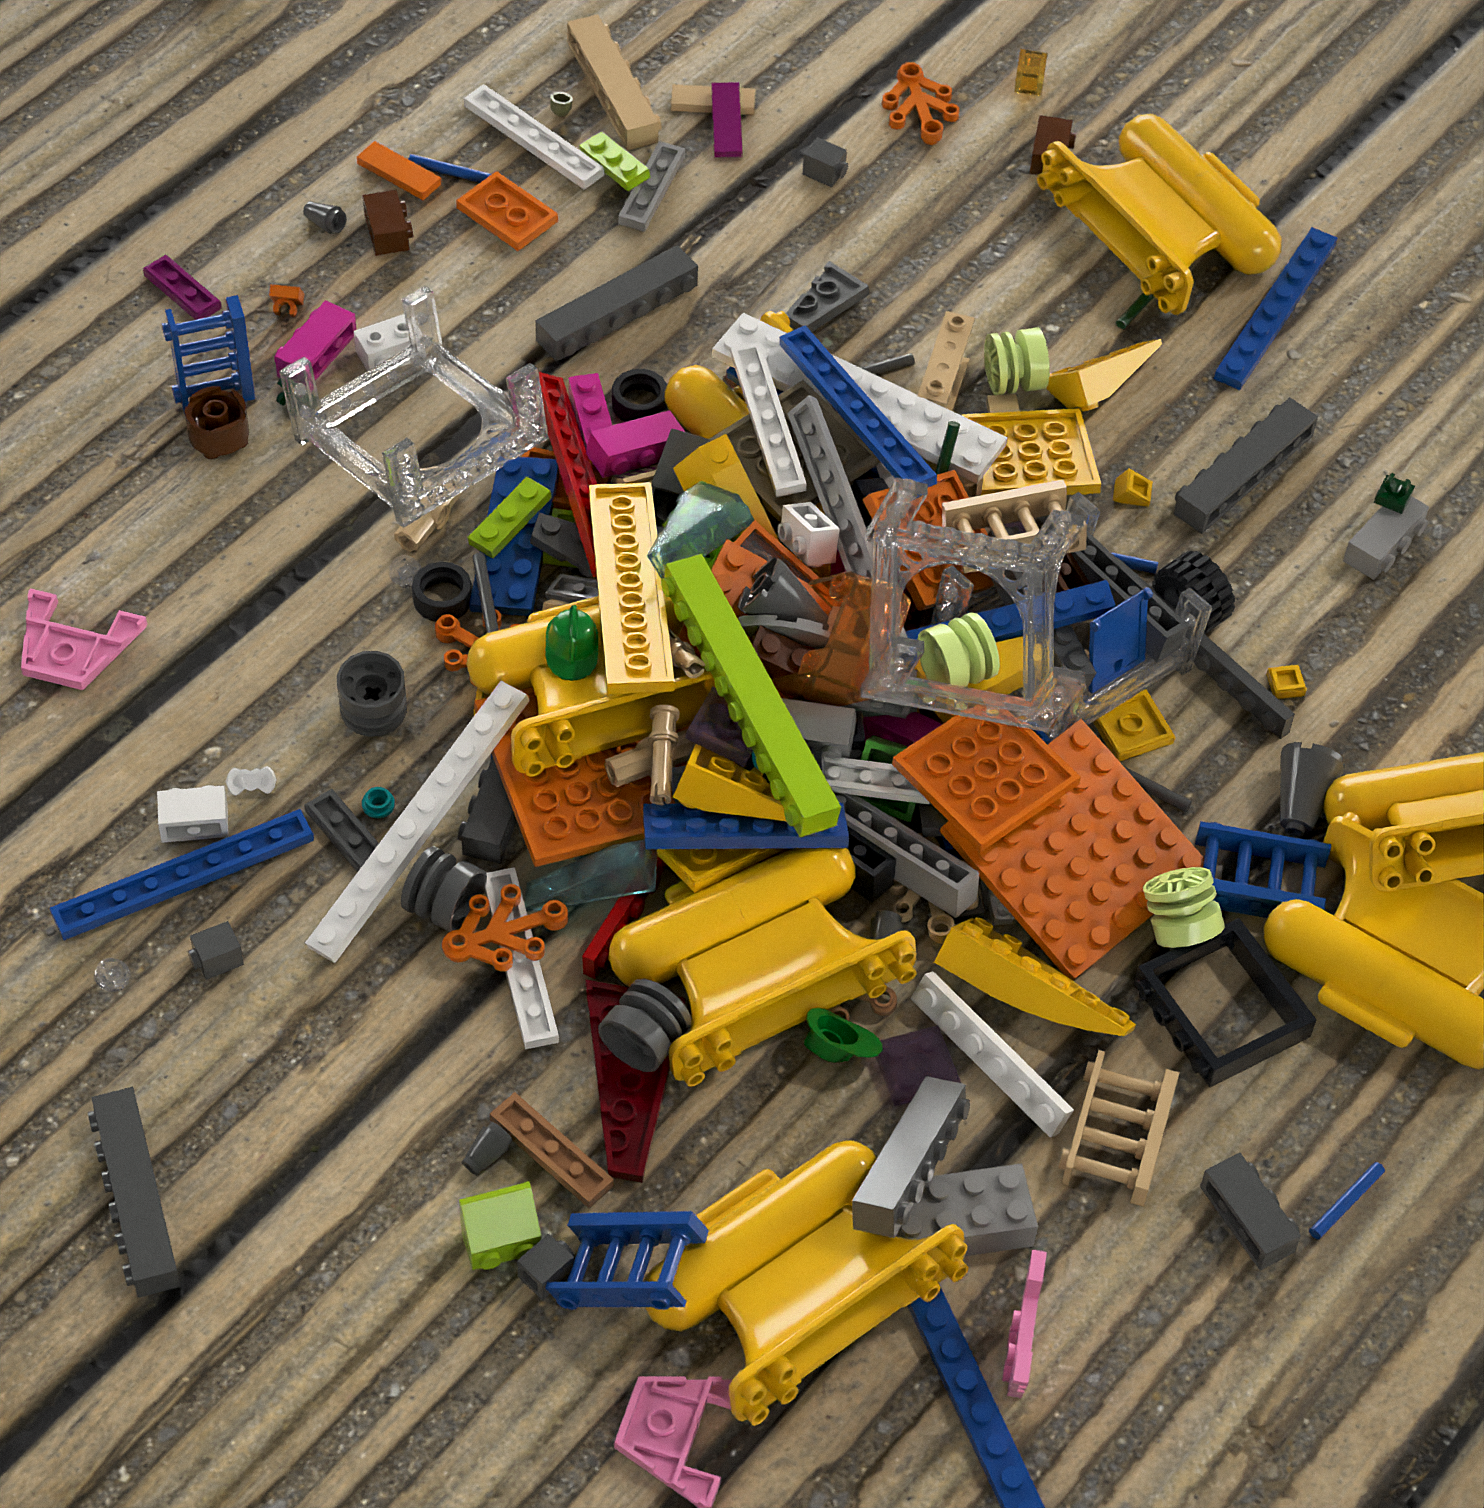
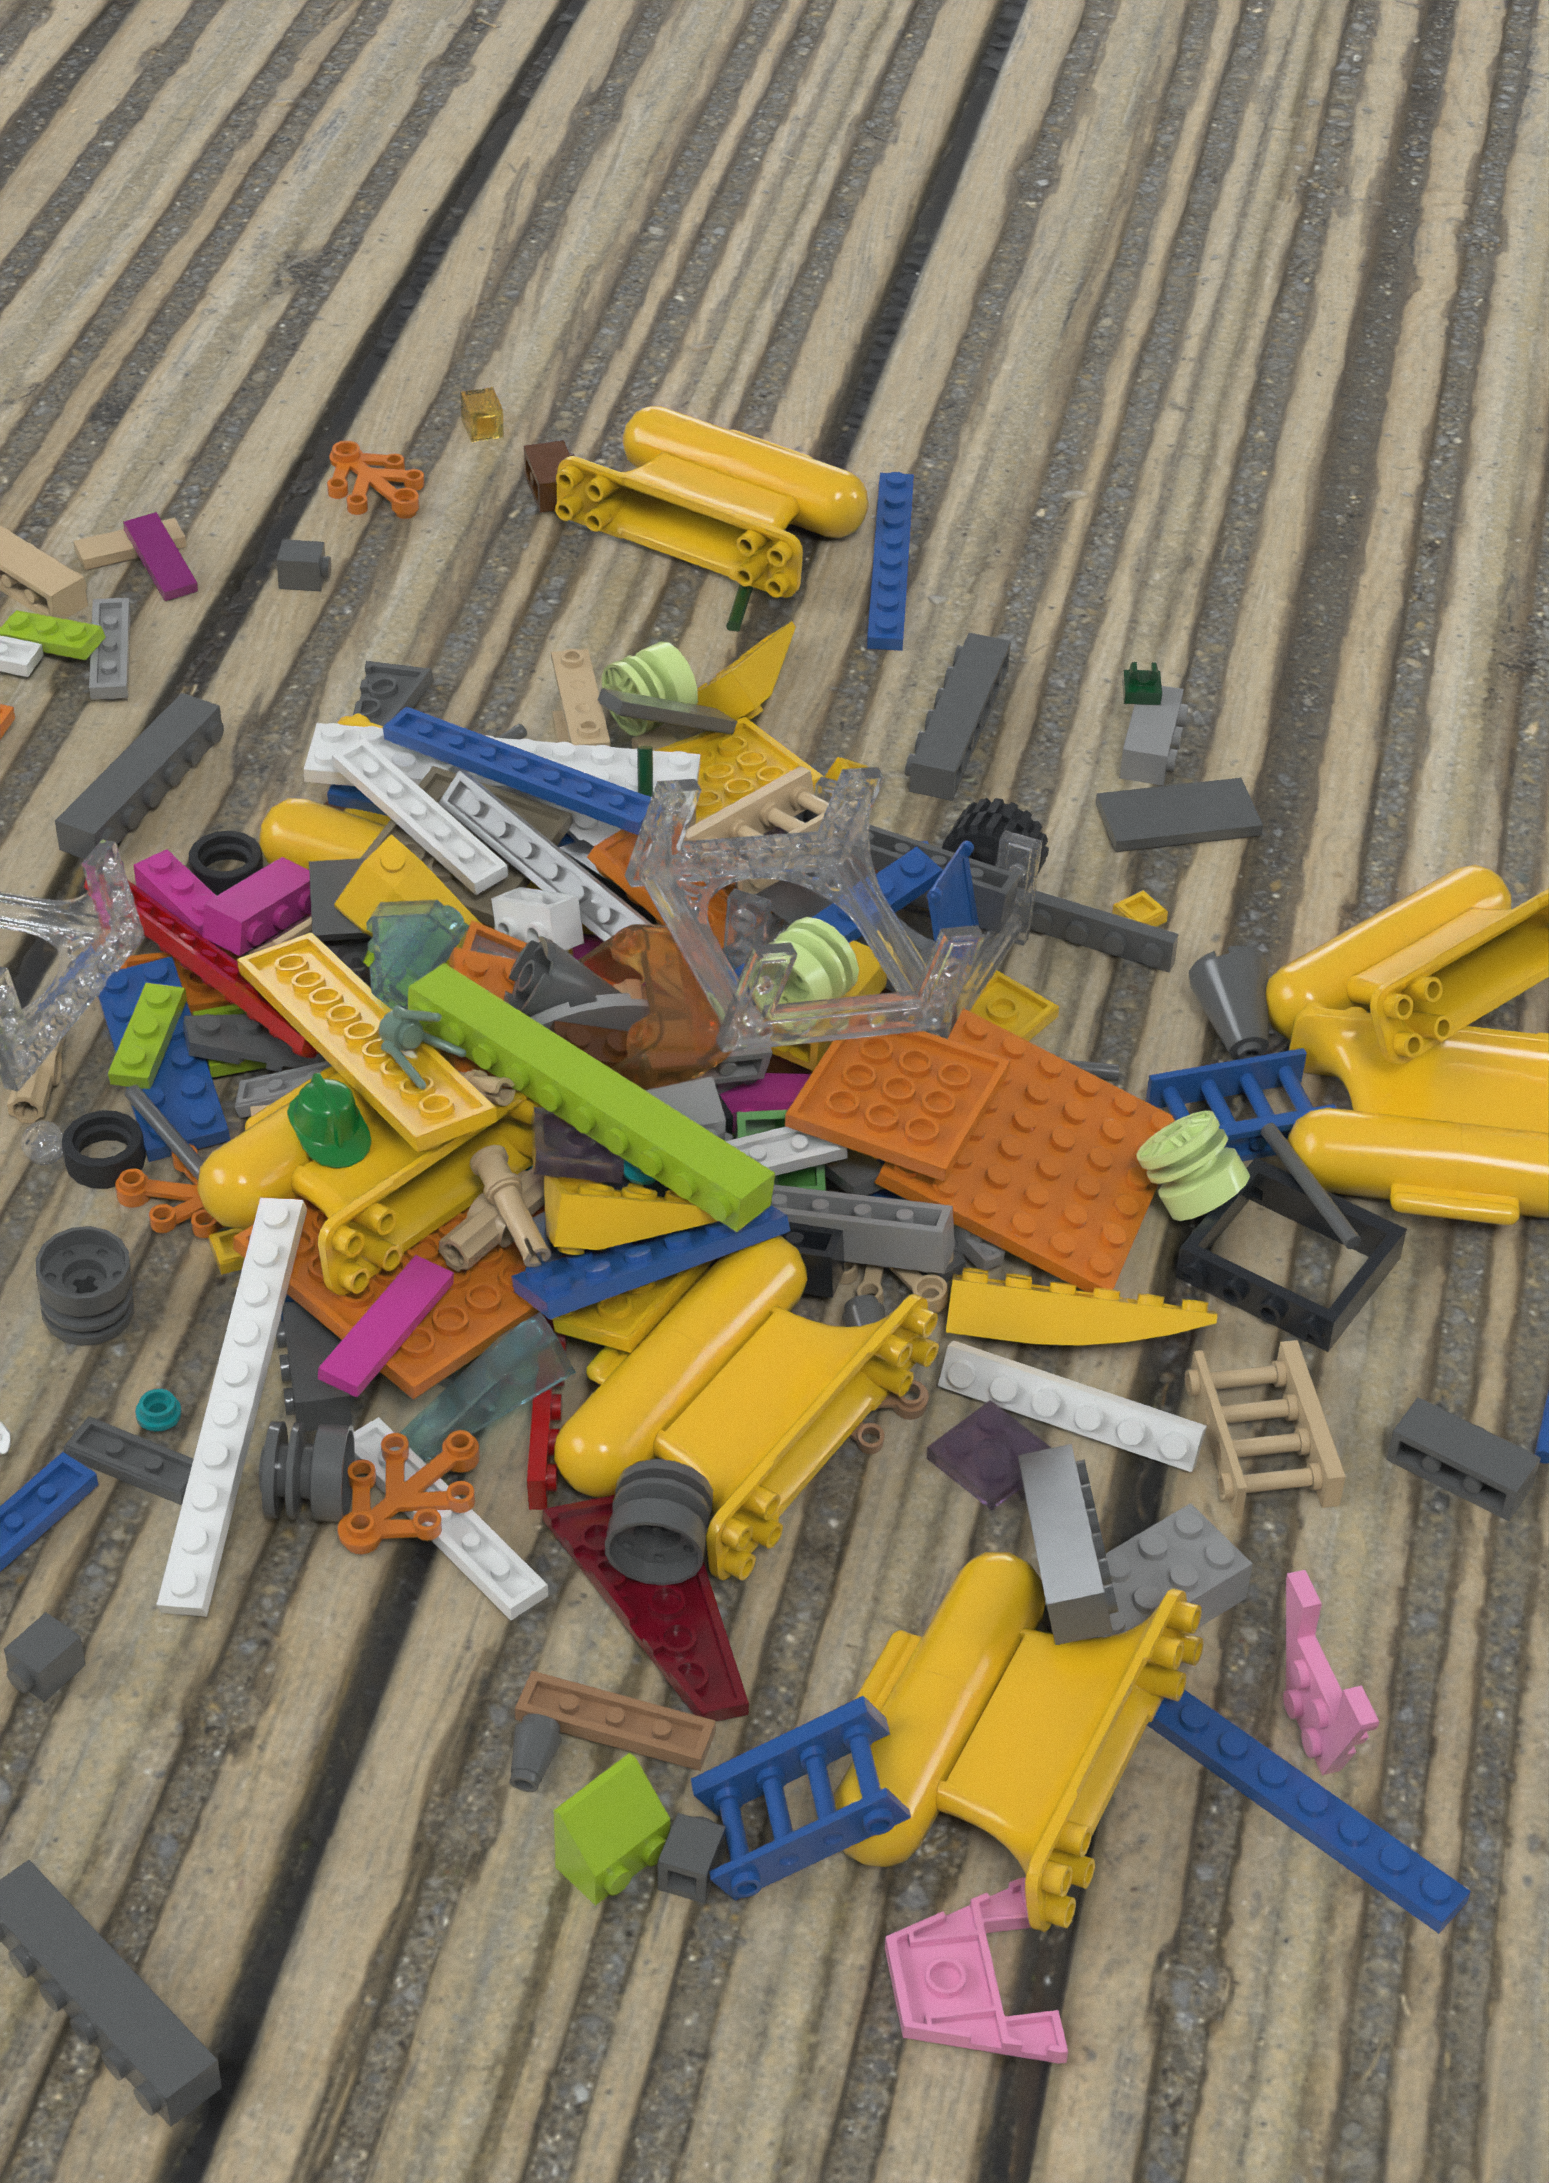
camera: 25 degrees left, 10 degrees down
green piece [804,1008,883,1063] -> none
none -> dark pink tile [318,1255,454,1397]
none -> sand green plant [379,1005,466,1090]
none -> dark grey tile [598,688,737,735]
none -> dark grey tile [1096,778,1263,852]
none -> dark grey bar [1261,1123,1361,1249]

